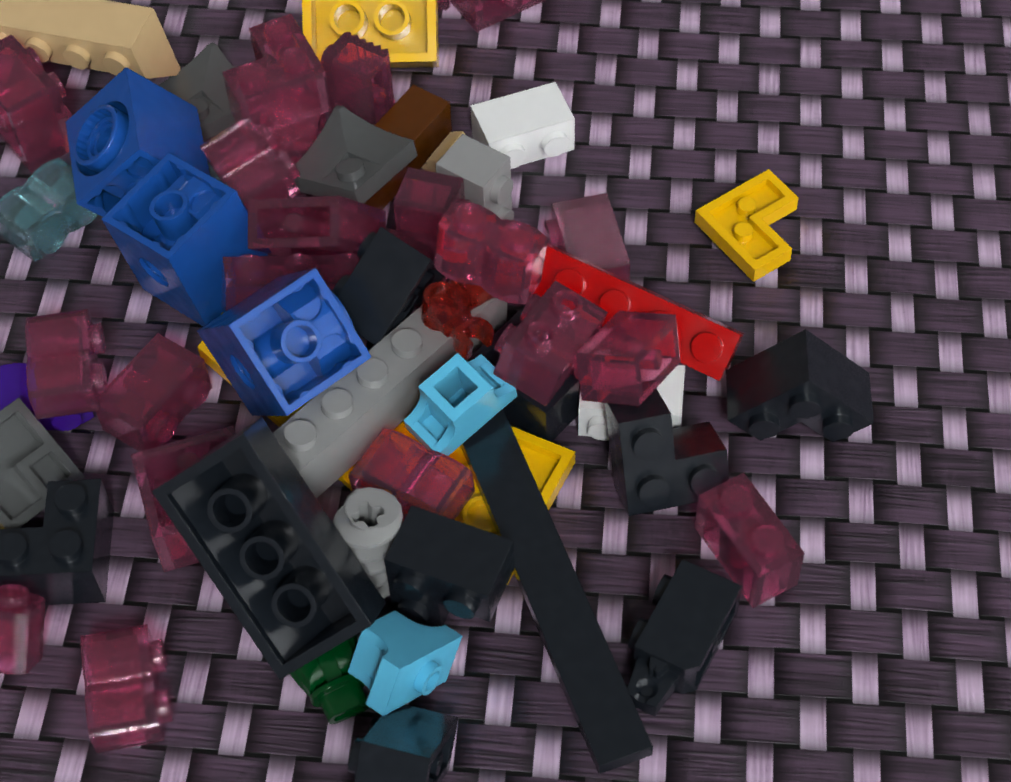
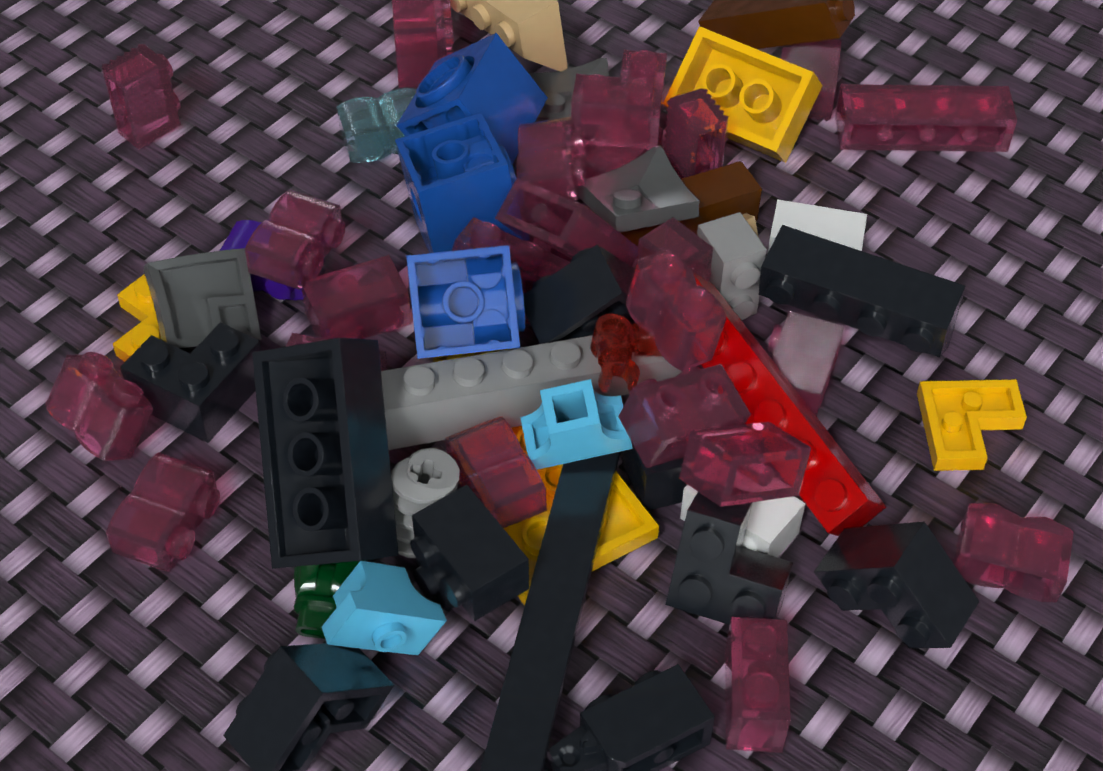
camera: 30 degrees right, 5 degrees down
none -> black slope [758,225,966,357]
none -> clear pink brick [954,503,1074,602]

